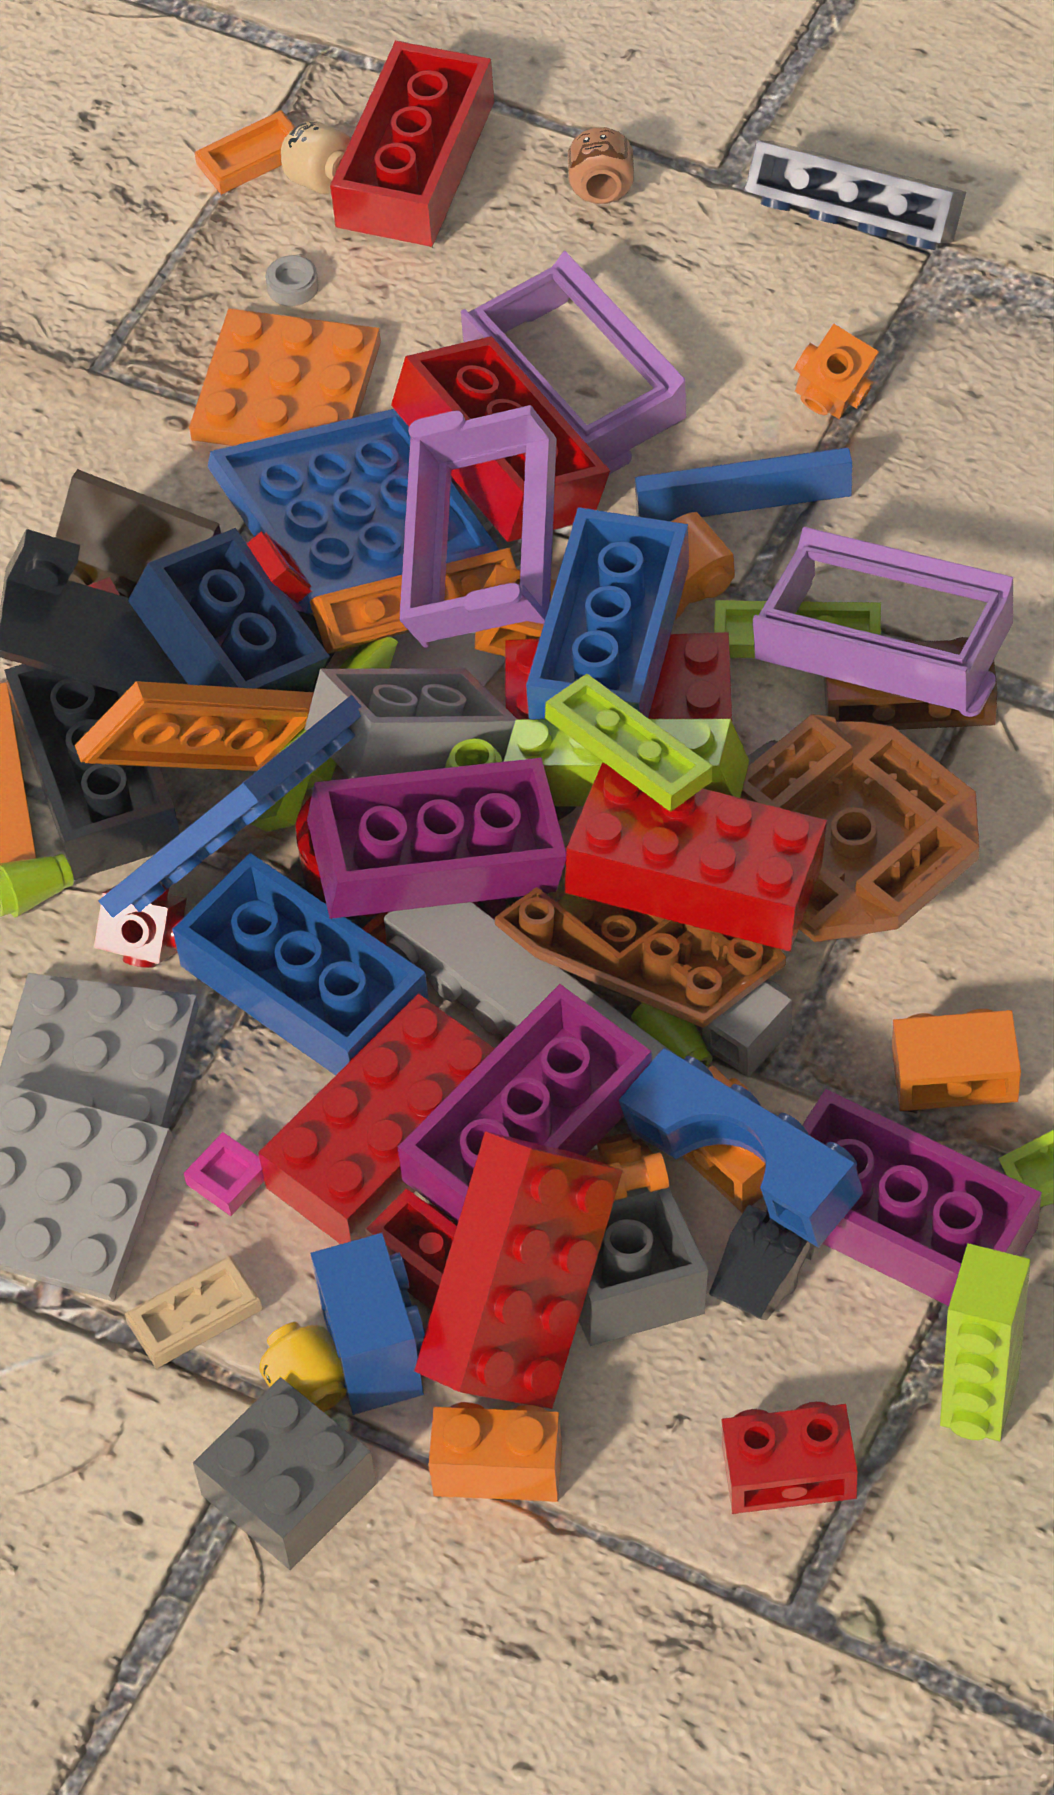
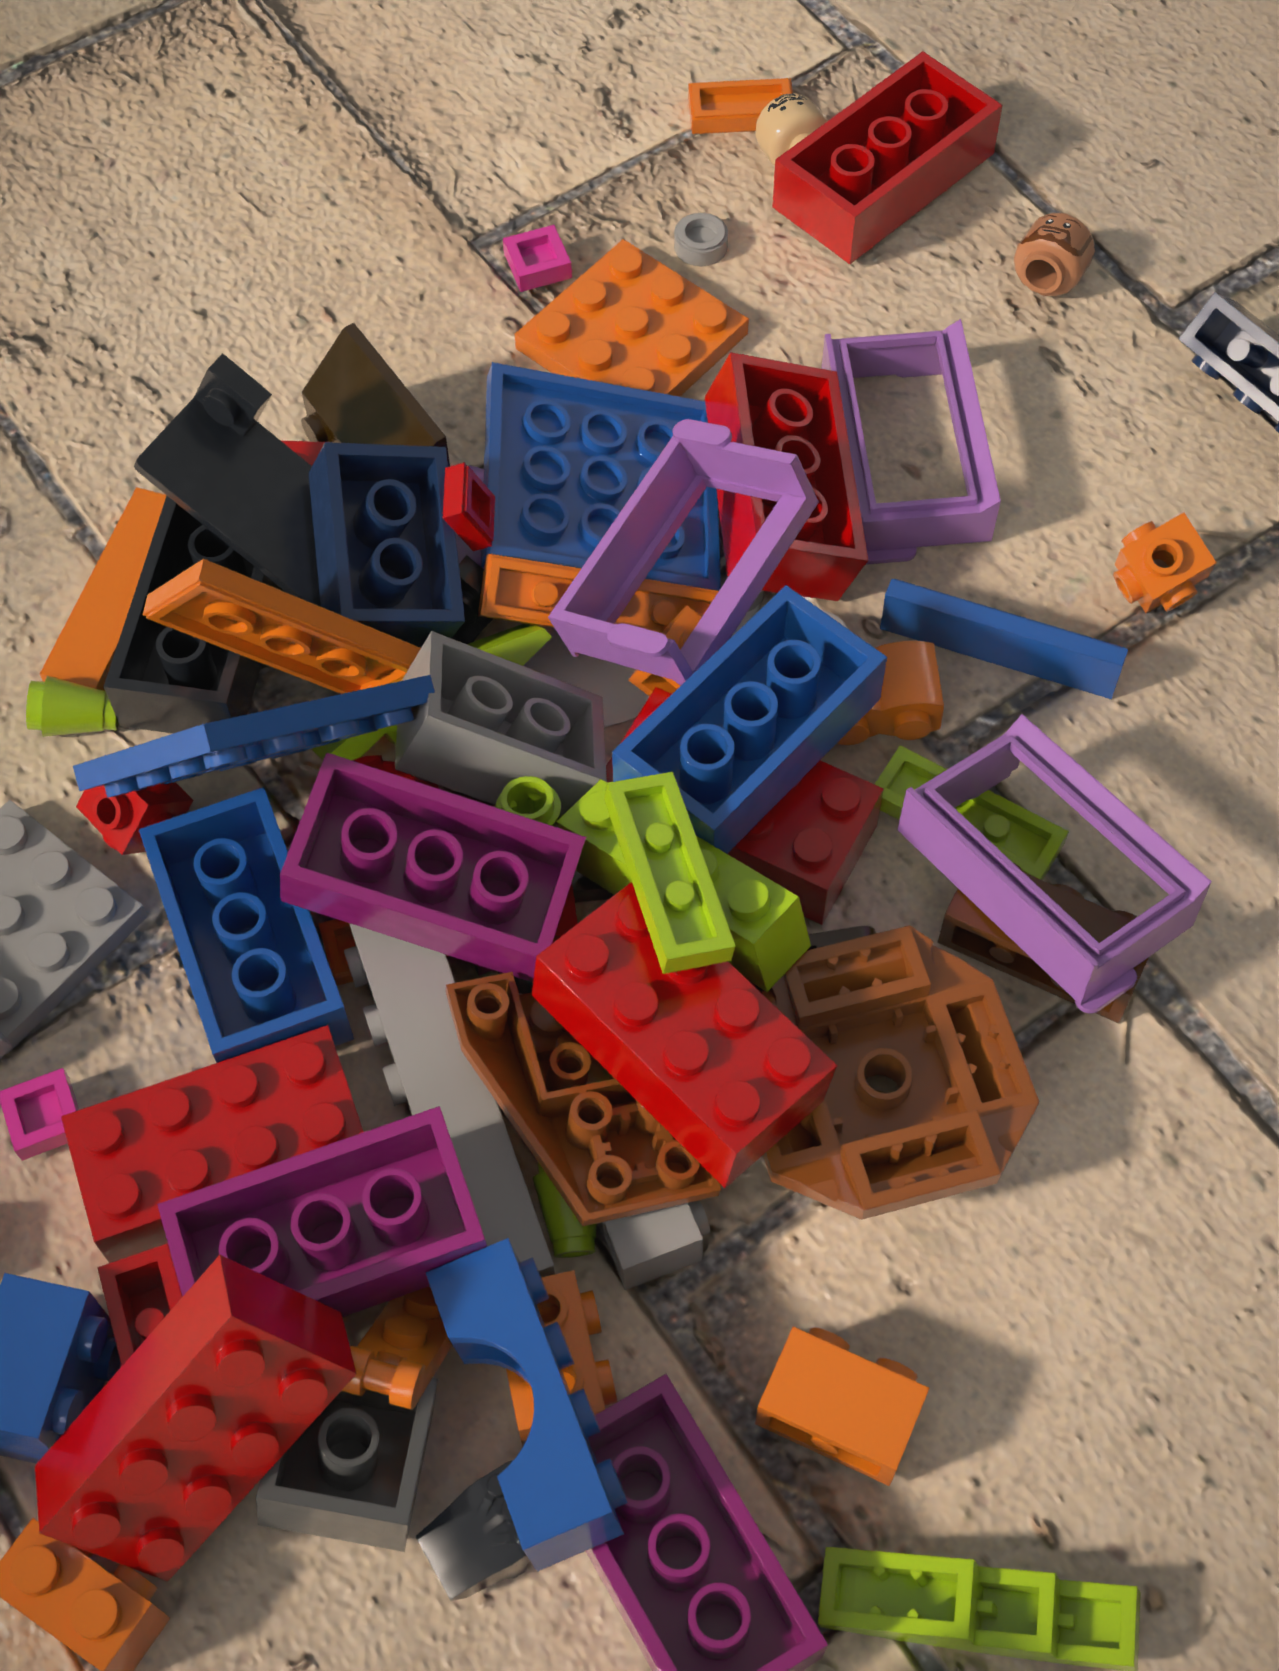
camera: 25 degrees right, 5 degrees up
none -> dark pink plate [503,225,572,292]

